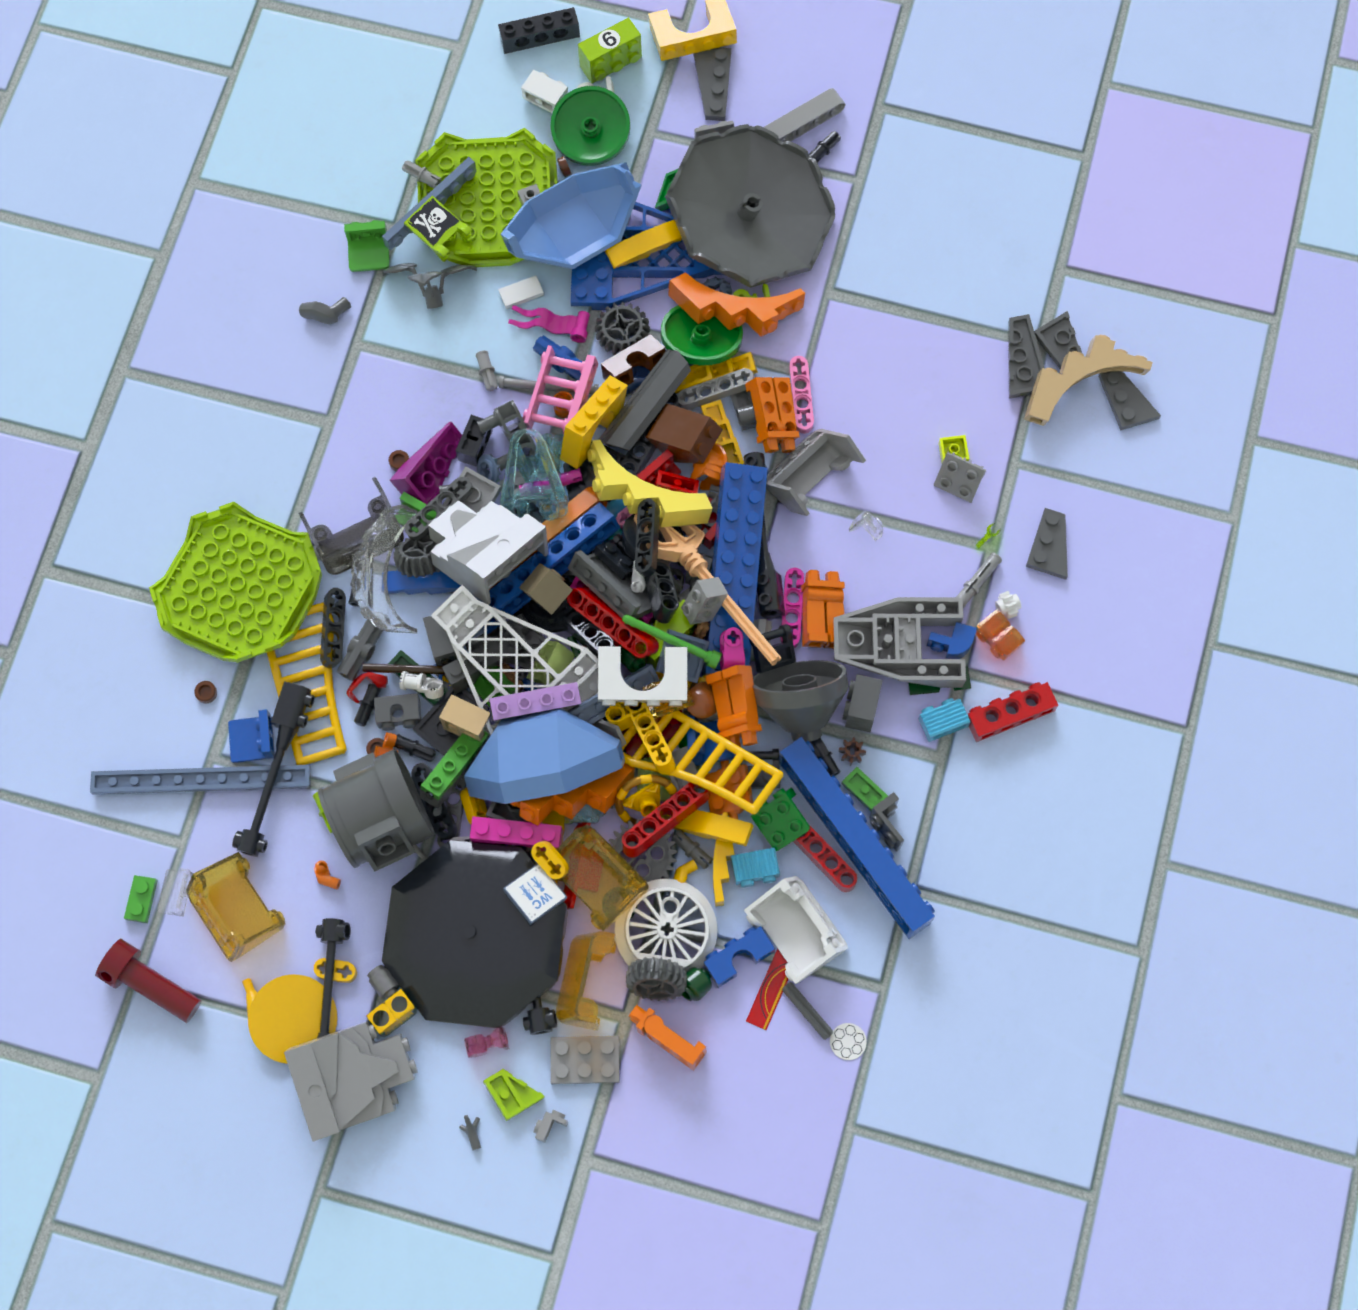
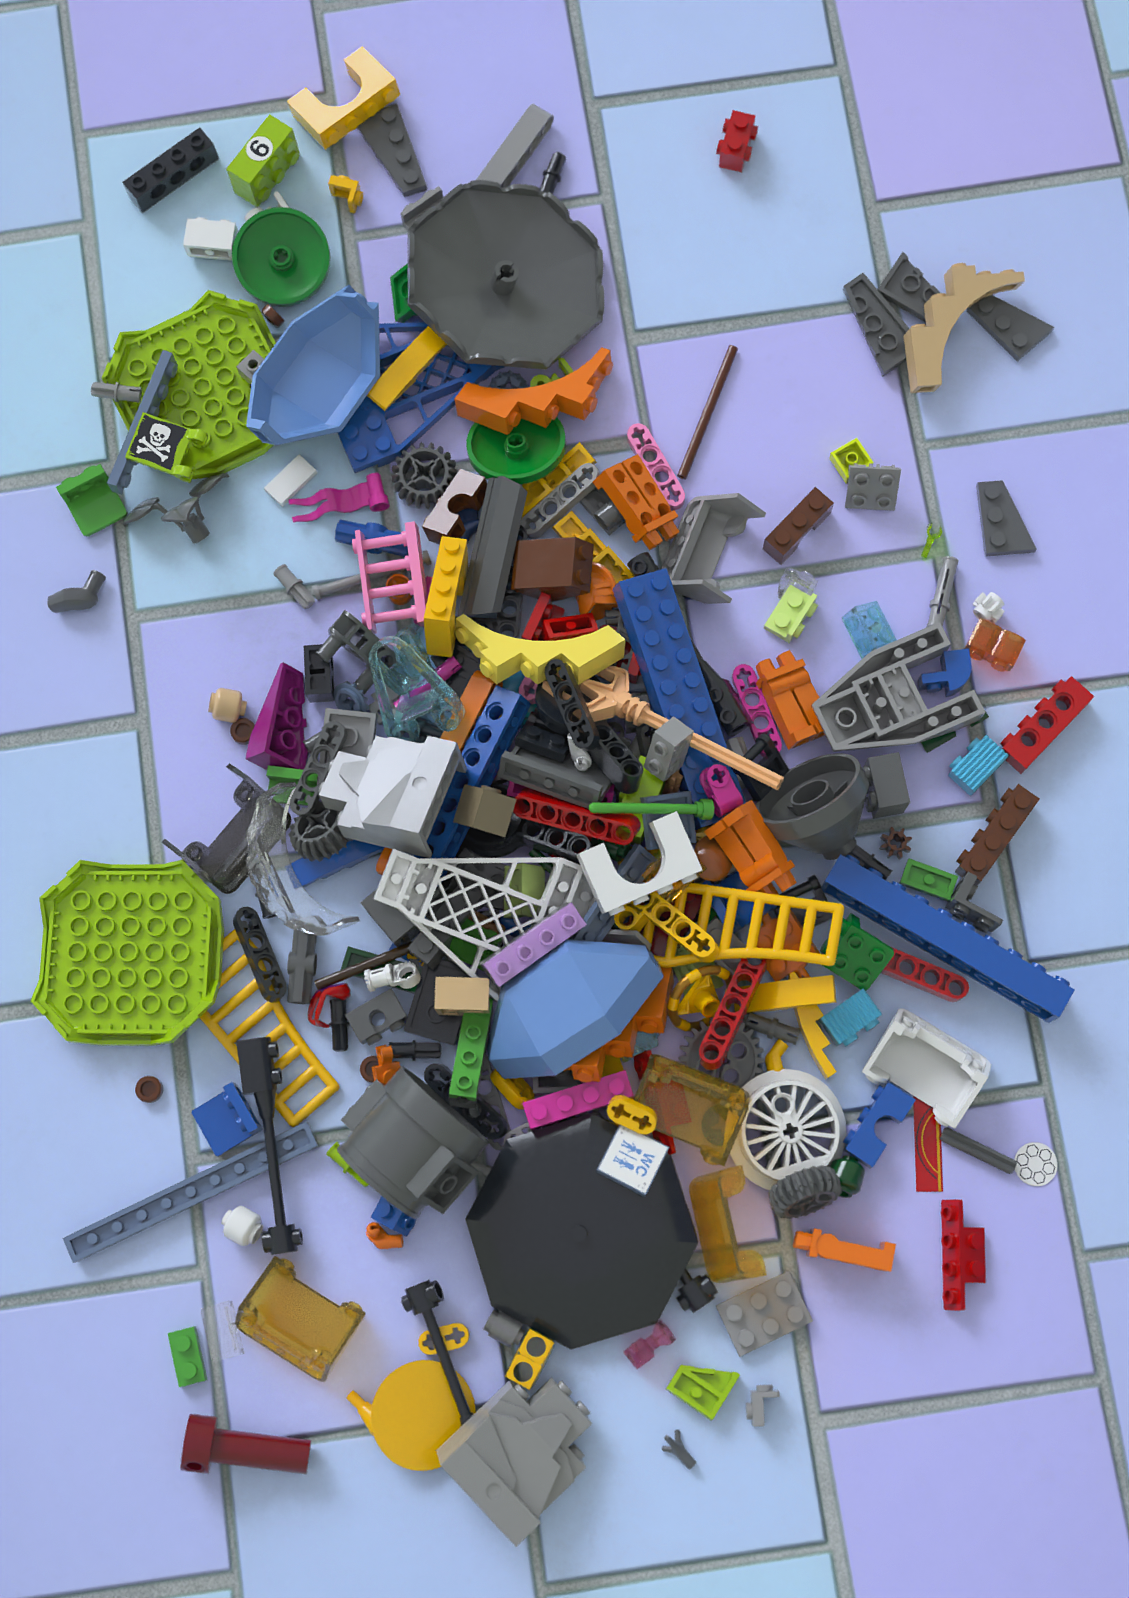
camera: 20 degrees left, 5 degrees up
none -> tan head [208,688,247,723]
none -> white head [222,1206,264,1246]
none -> yellow bracket [328,175,363,214]
none -> blue bracket [370,1196,416,1236]
none -> reddish brown piece [677,345,738,480]
none -> red brick [716,110,759,173]
none -> reddish brown arch [763,487,834,565]
none -> yellowish green bracket [764,584,818,643]
none -> clear light blue bracket [842,601,896,659]
none -> red bracket [941,1199,986,1311]
none -> reddish brown brick [955,784,1040,885]

